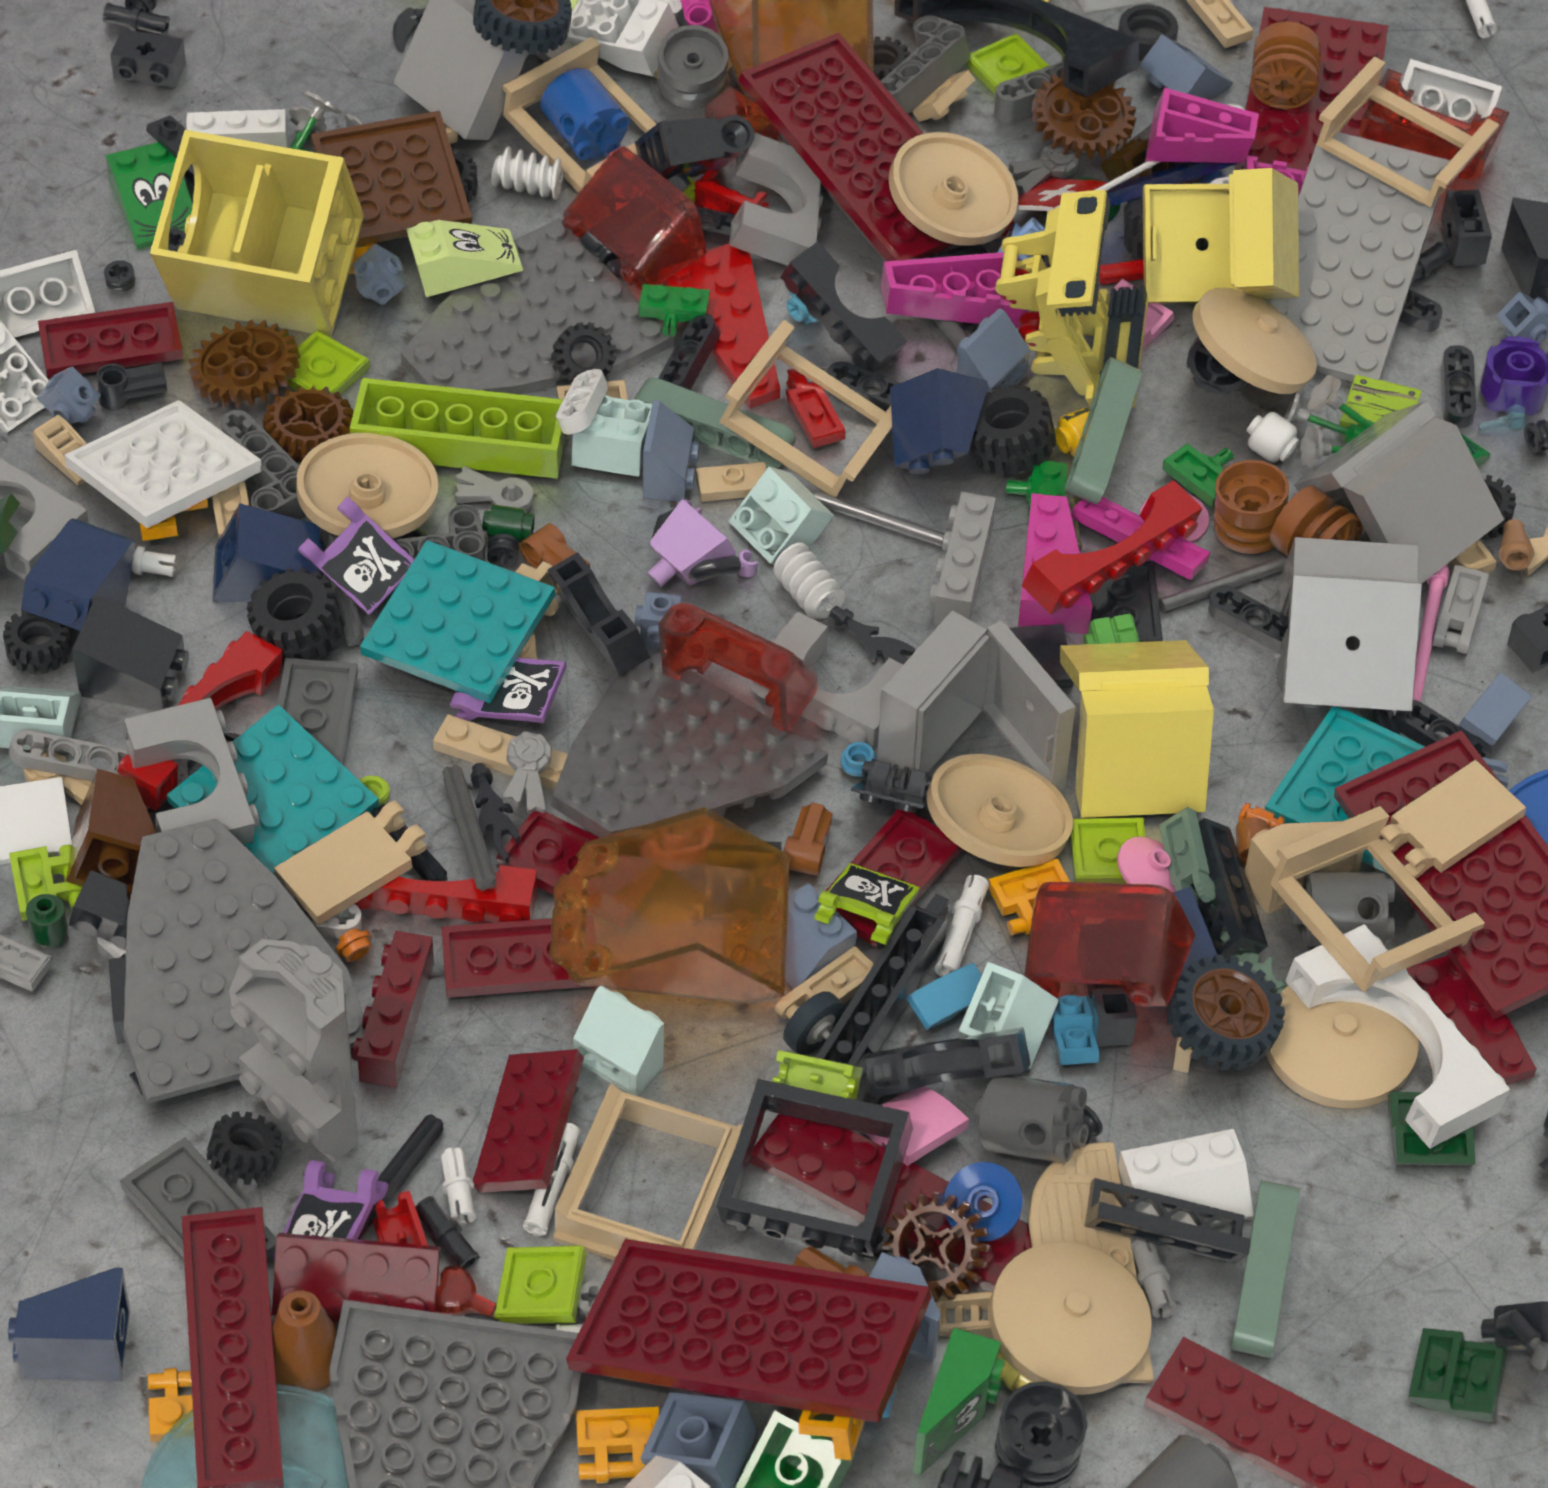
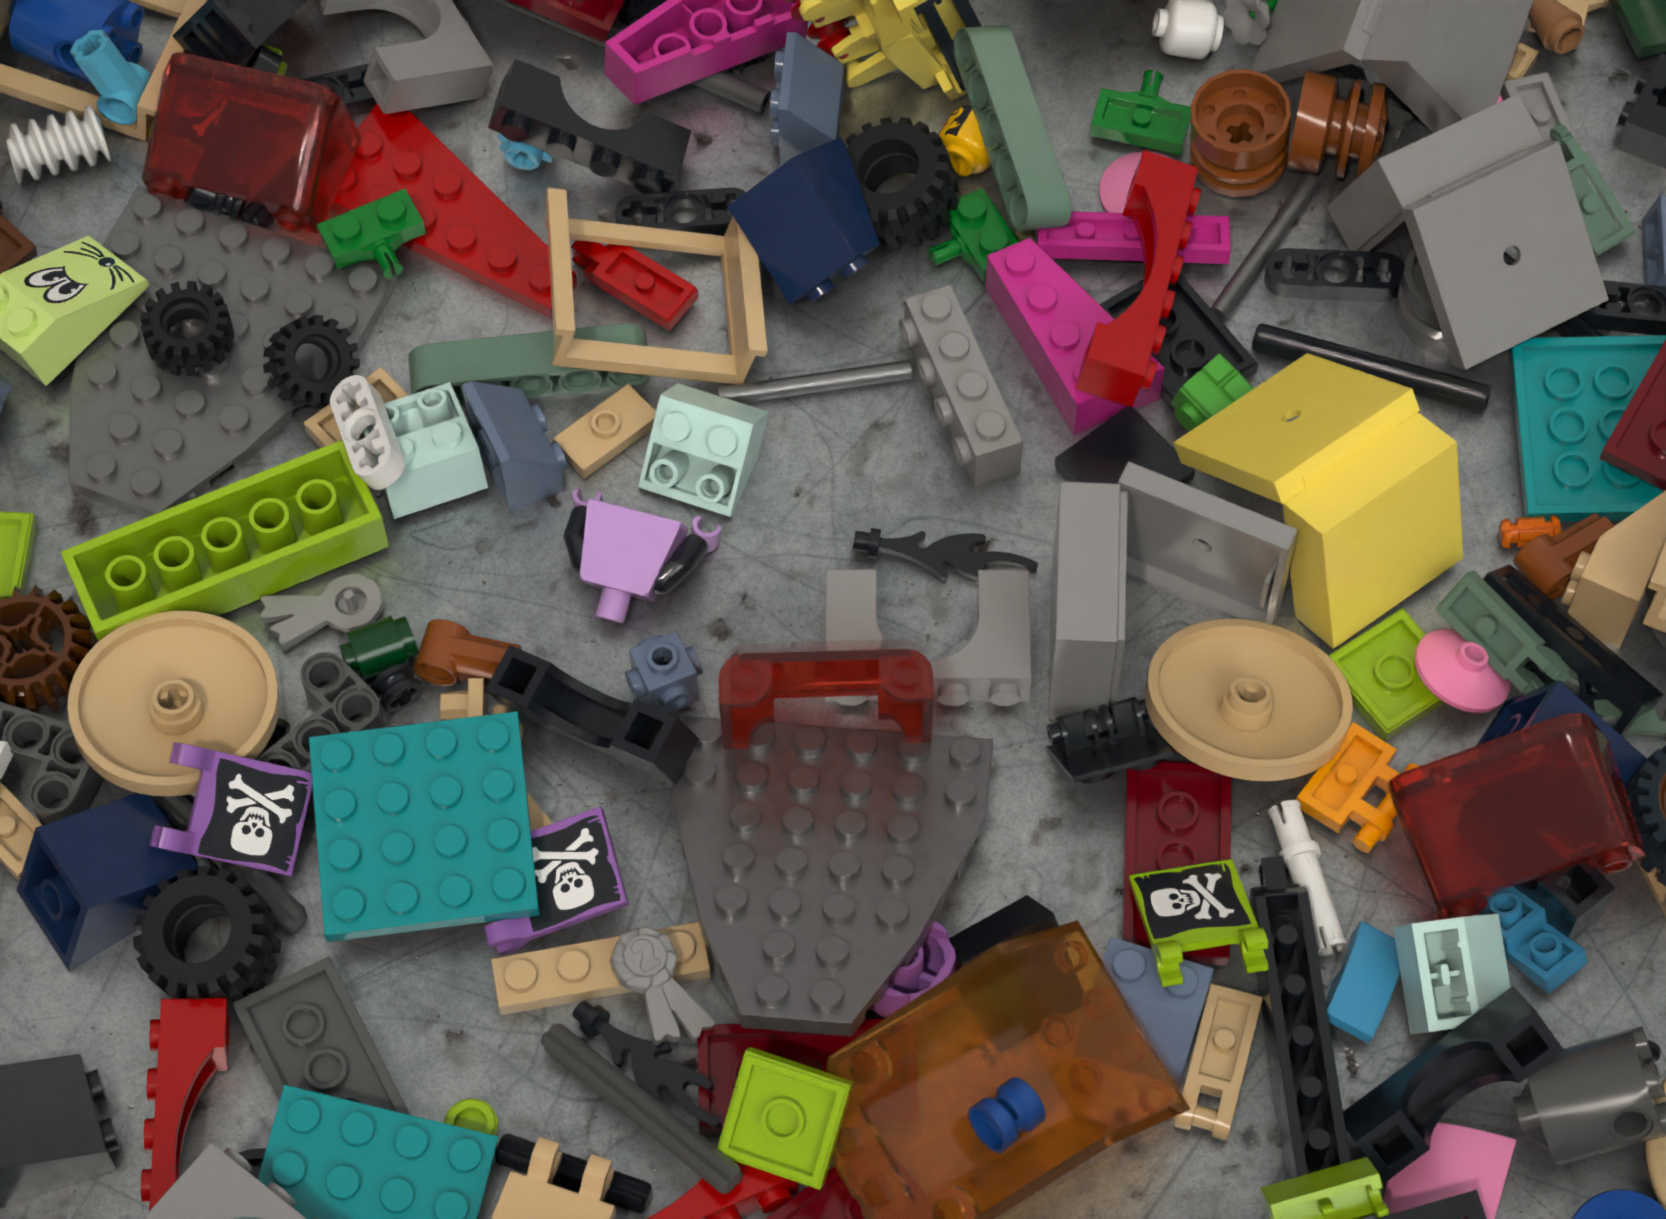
camera: 30 degrees left, 10 degrees up
black beam [658,314,721,390] -> none
red hinge [695,169,769,215] -> none
white piece [773,542,846,620] -> none
dark orange piece [781,803,833,876] -> none
black wheel [783,991,846,1055] -> none
dark azure plate [840,742,877,777] -> none
none -> medium azure piece [70,30,151,125]
none -> black tyre [140,281,234,376]
none -> lime tile [717,1047,854,1190]
none -> blue wheel [968,1077,1046,1153]
none -> black axle [1252,323,1491,413]
none -> sand green hinge [1549,123,1636,257]

